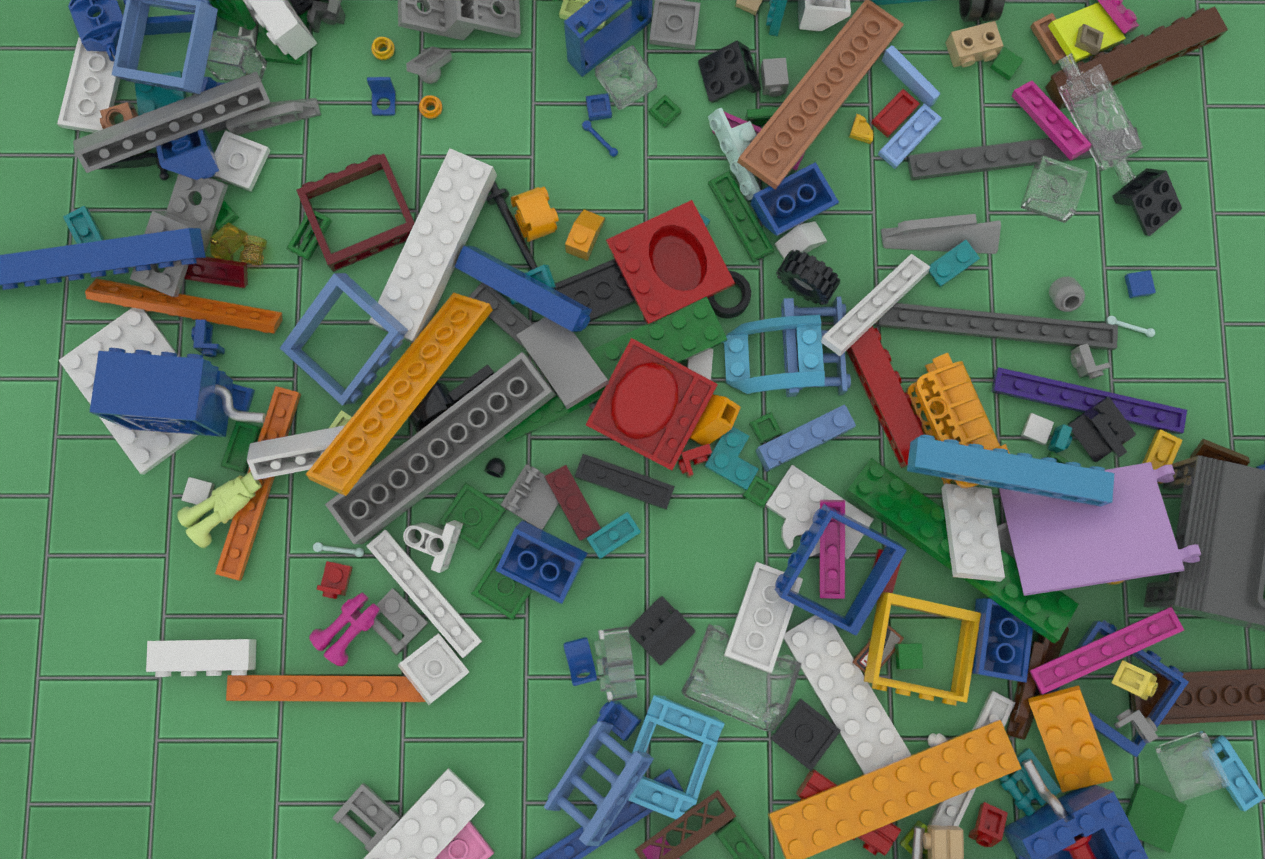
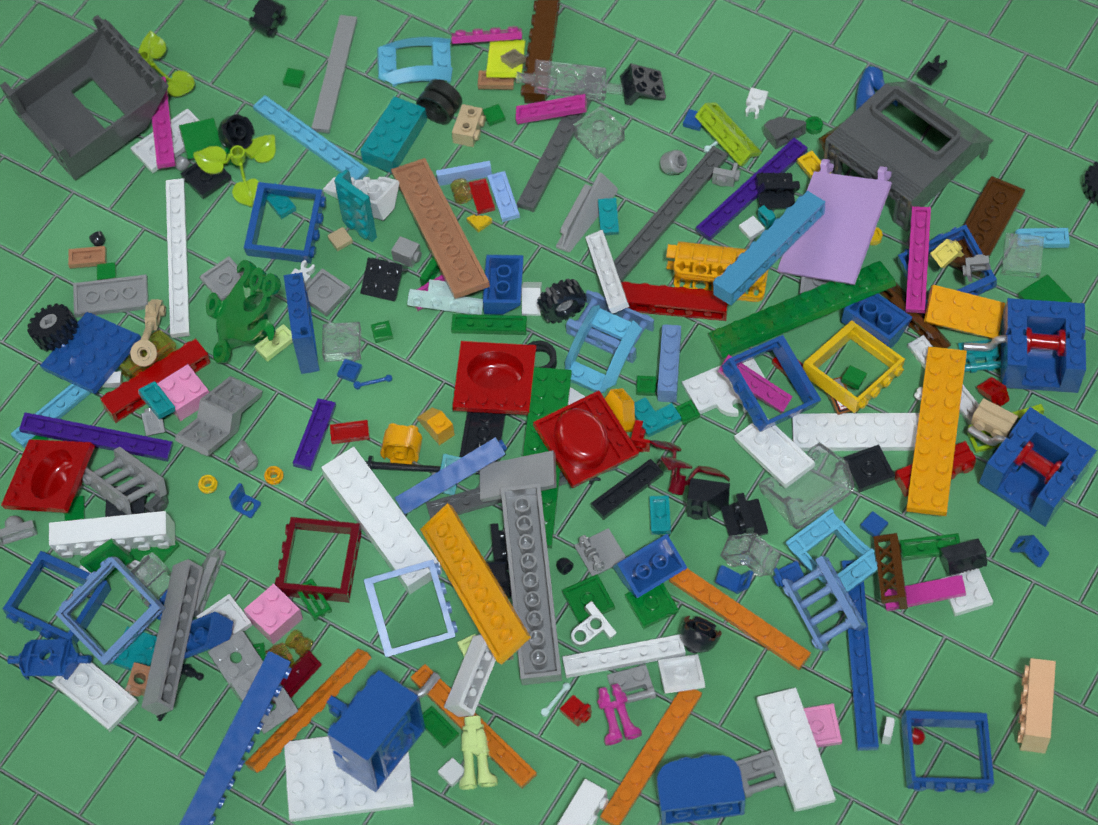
camera: 50 degrees left, 20 degrees down
teal plate [63,206,104,244] -> none
dark red plate [544,465,601,541] -> none
white plate [941,484,1005,582] -> none
none -> bright pink brick [244,584,303,645]
none -> dark purple plate [293,398,336,471]
none -> red tile [330,420,370,444]
none -> clear yellow wheel [450,178,472,204]
none -> dark red plant [650,440,730,495]
none -> blue brick [657,754,745,825]
none -> orange plate [669,568,811,670]
none -> black cylinder [680,616,721,654]
none -> black slope [687,478,730,520]
none -> lime fence [695,103,762,166]
none -> white plate [745,88,768,119]
none -> dark grey slope [763,116,806,150]
none -> green tile [805,116,823,135]
none -> blue tile [860,511,888,537]

